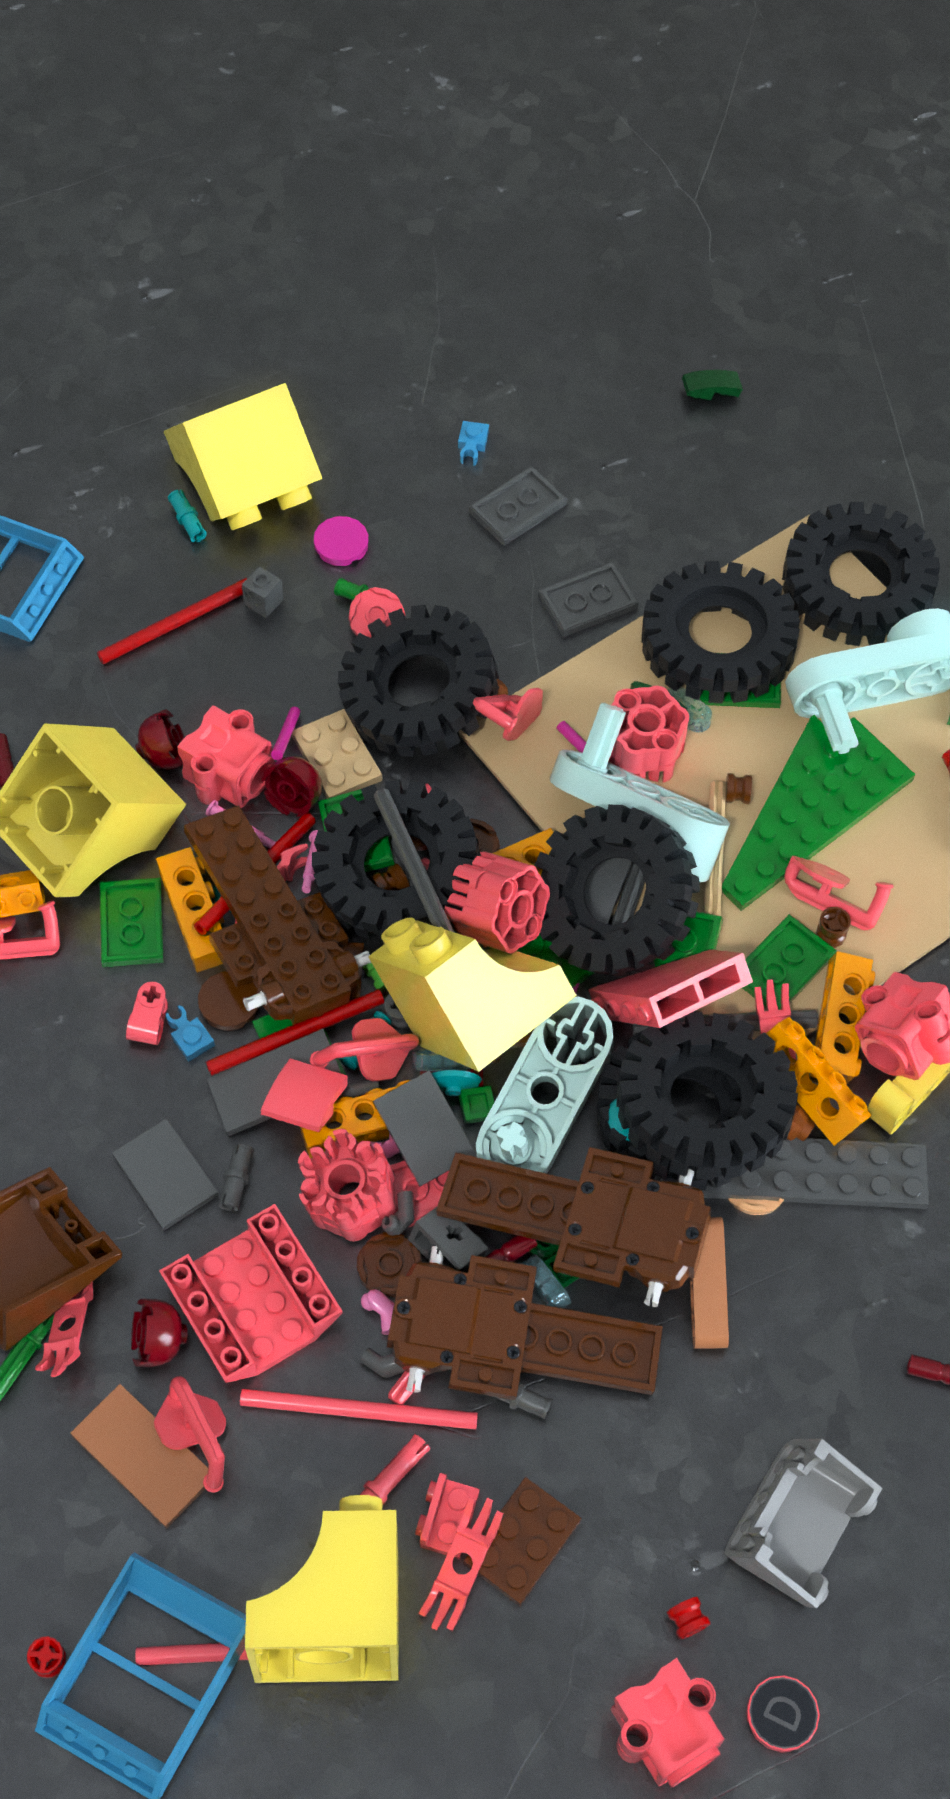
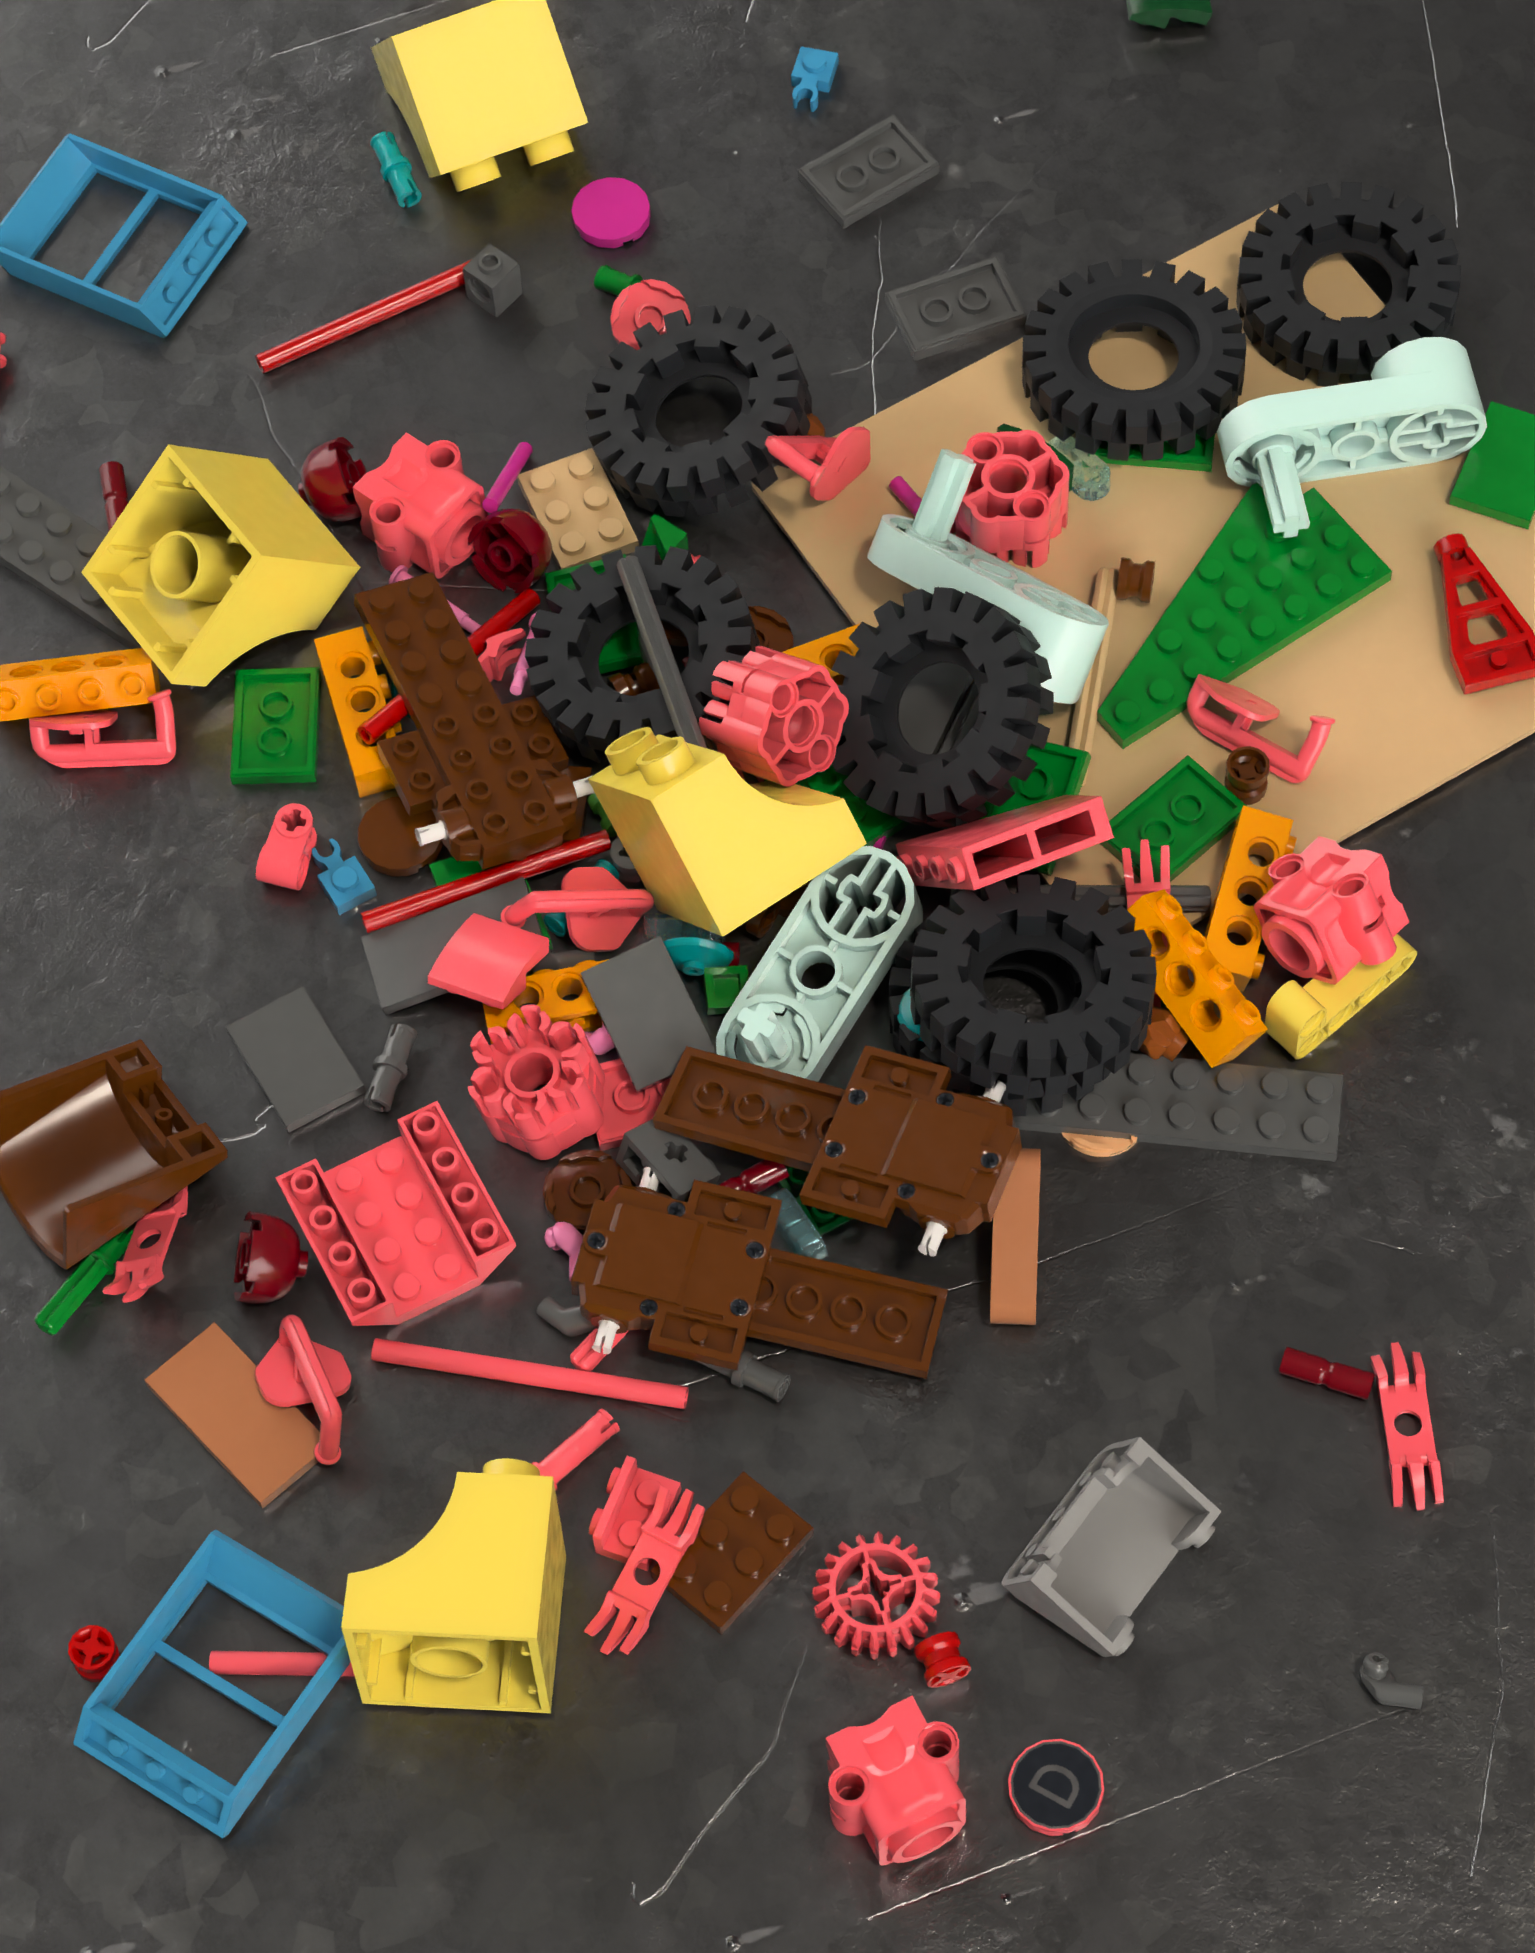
camera: 10 degrees right, 0 degrees up
dark grey arm [381,1191,415,1236] -> none
none -> green slope [642,514,689,560]
none -> coral gear [812,1531,940,1660]

